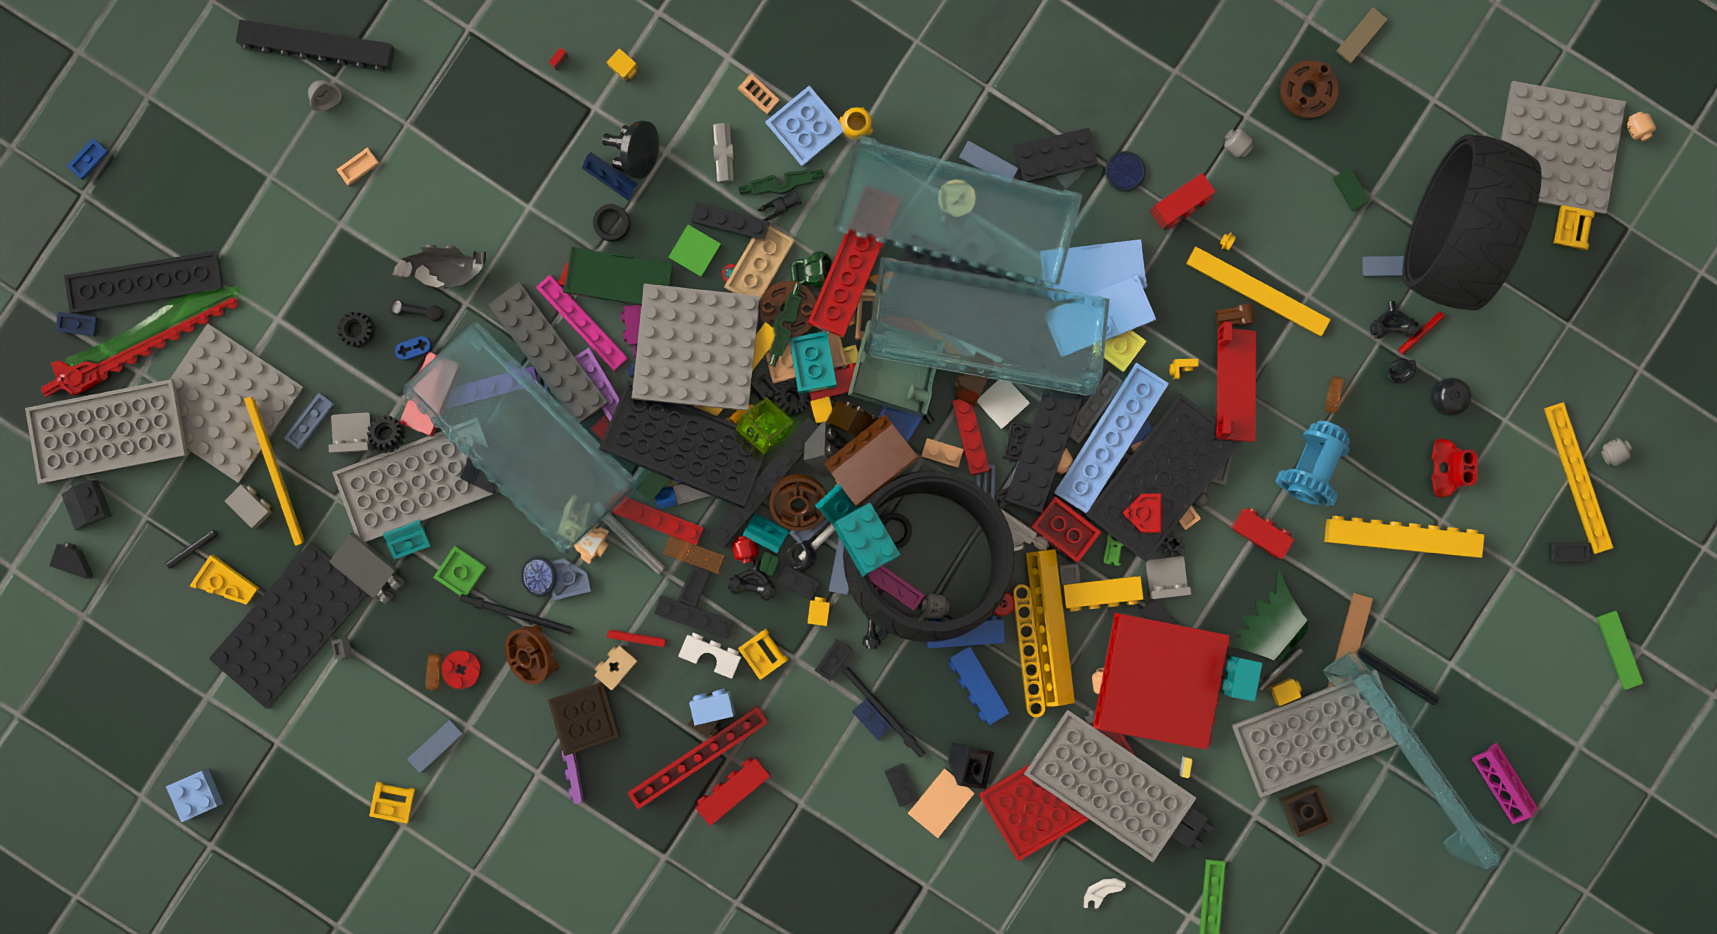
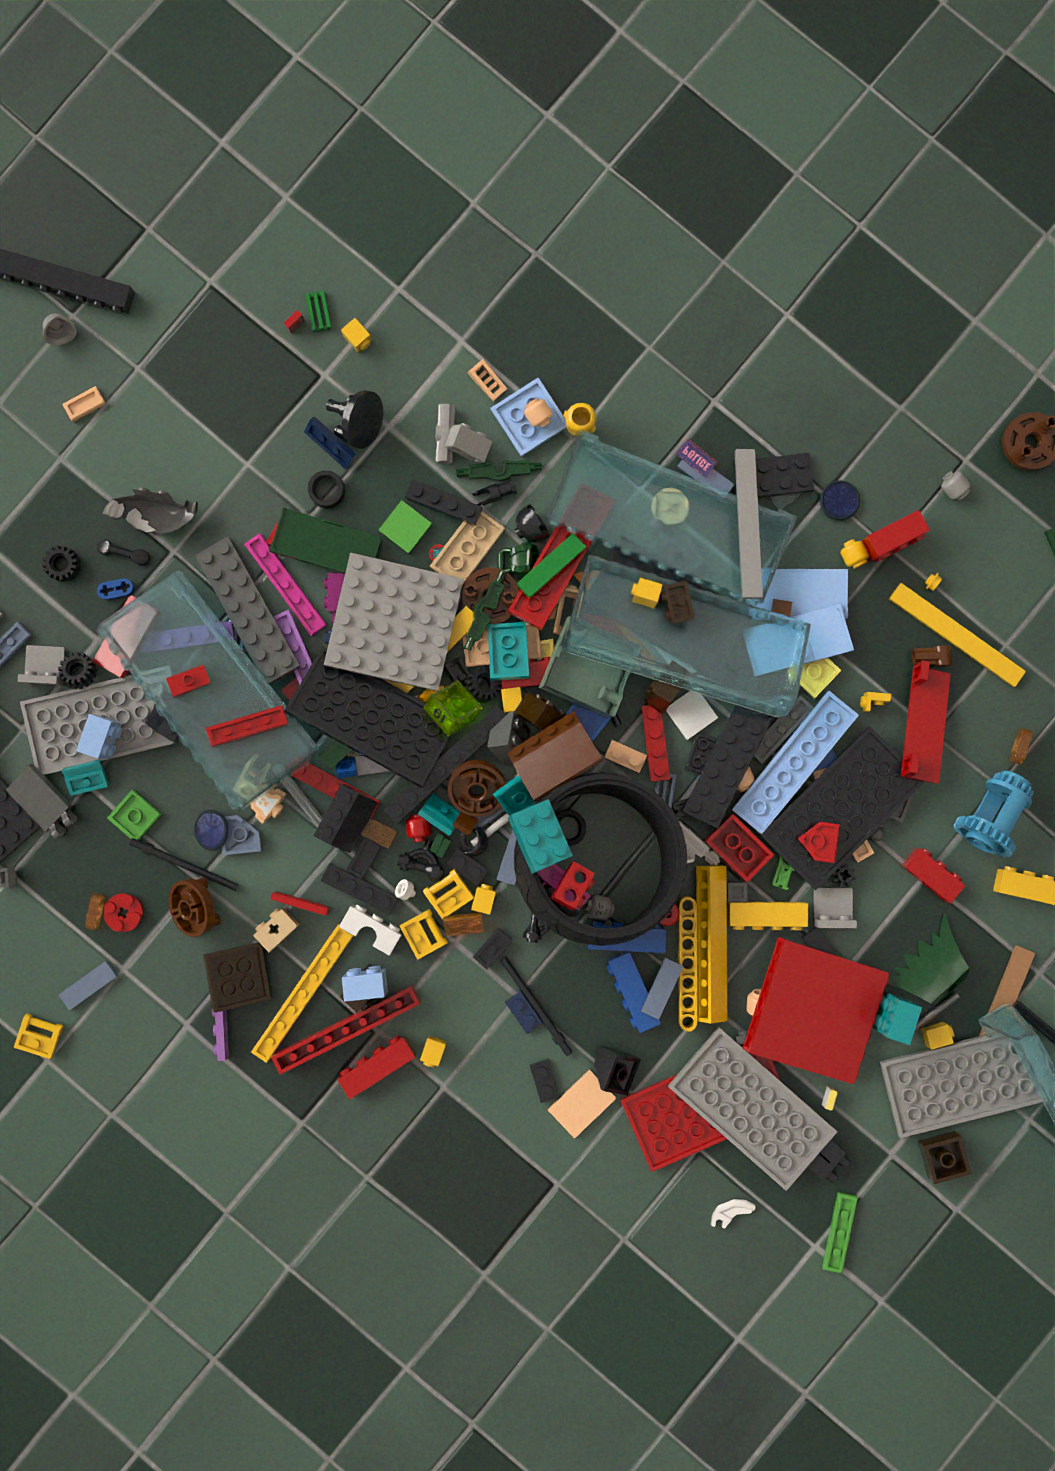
camera: 10 degrees right, 0 degrees up
none -> light blue brick [76,714,122,759]
none -> red plate [166,665,211,698]
none -> red tile [206,705,288,748]
none -> yellow tile [251,924,354,1063]
none -> green tile [305,290,332,332]
none -> black slope [313,784,378,853]
none -> white tile [395,879,416,900]
none -> yellow brick [420,1035,447,1068]
none -> yellow plate [423,869,474,919]
none -> clear orange plate [443,912,484,937]
none -> light grey brick [444,423,493,463]
none -> reddish brown tile [452,812,478,836]
none -> black cylinder [514,503,550,543]
none -> green tile [517,533,586,599]
none -> light nougat head [524,398,552,428]
none -> red brick [551,861,595,910]
none -> yellow brick [630,578,662,609]
none -> sand blue tile [641,957,683,1019]
none -> dark brown bracket [660,581,695,627]
none -> tile [676,438,718,478]
none -> light grey tile [735,449,763,599]
none -> reddish brown tile [770,599,792,622]
none -> yellow head [840,539,869,569]

